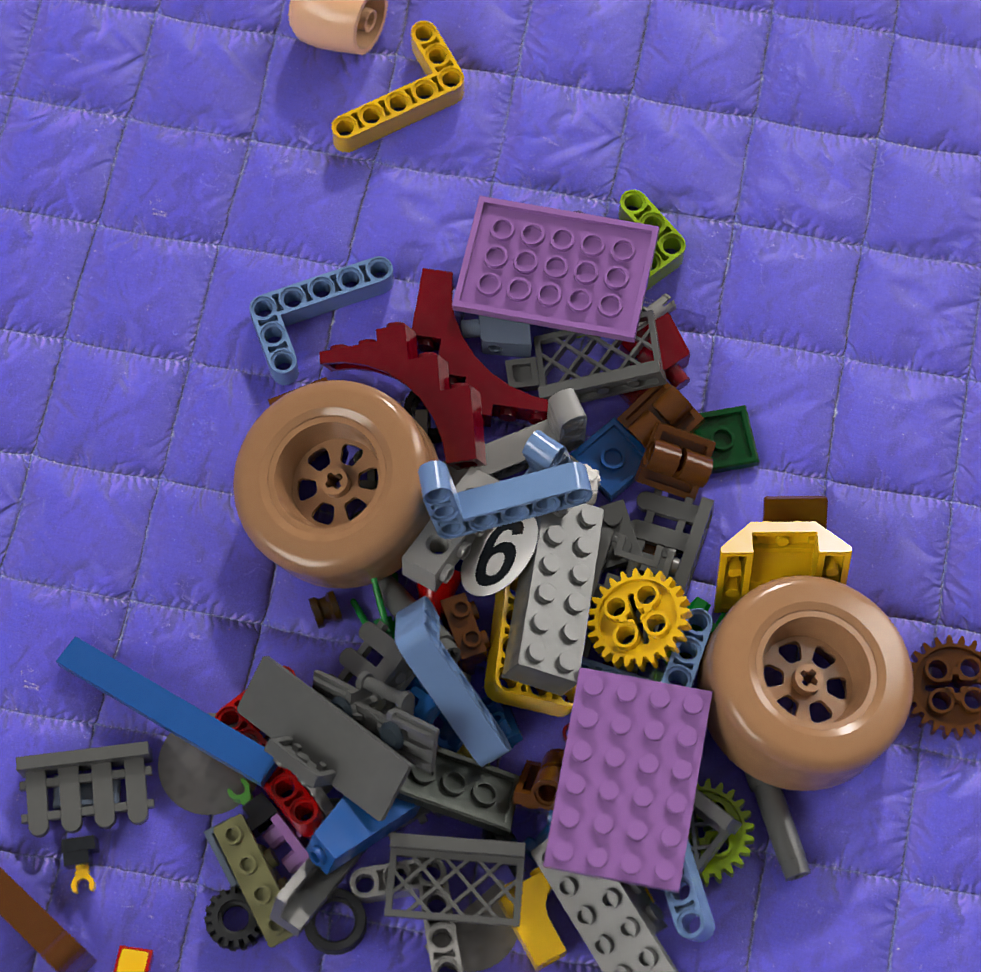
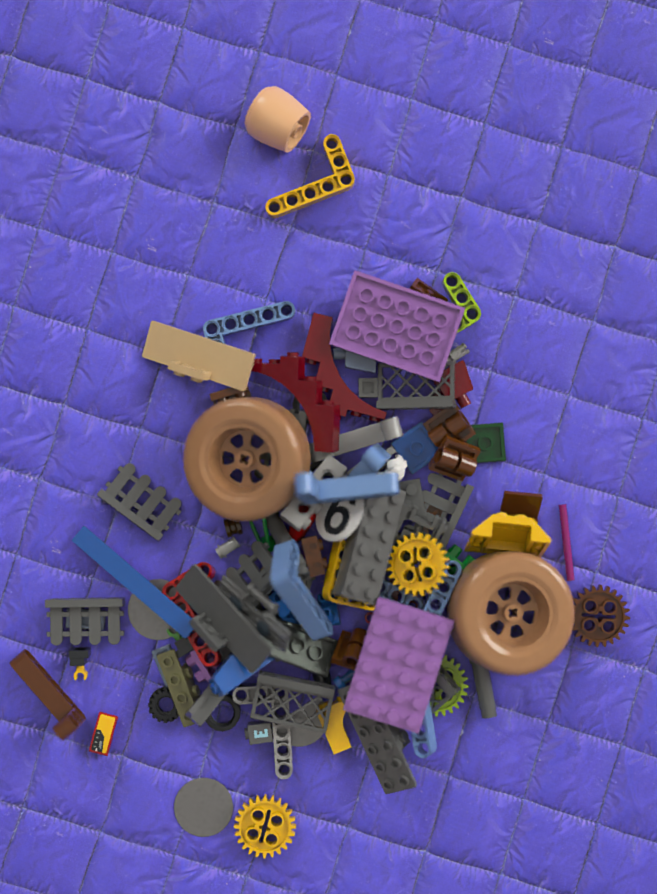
camera: 10 degrees right, 20 degrees up
none -> dark grey fence [97,463,181,542]
none -> tan bracket [142,321,256,391]
none -> light grey pin [215,536,240,559]
none -> dark grey brick [244,720,273,745]
none -> magenta bar [559,504,575,581]

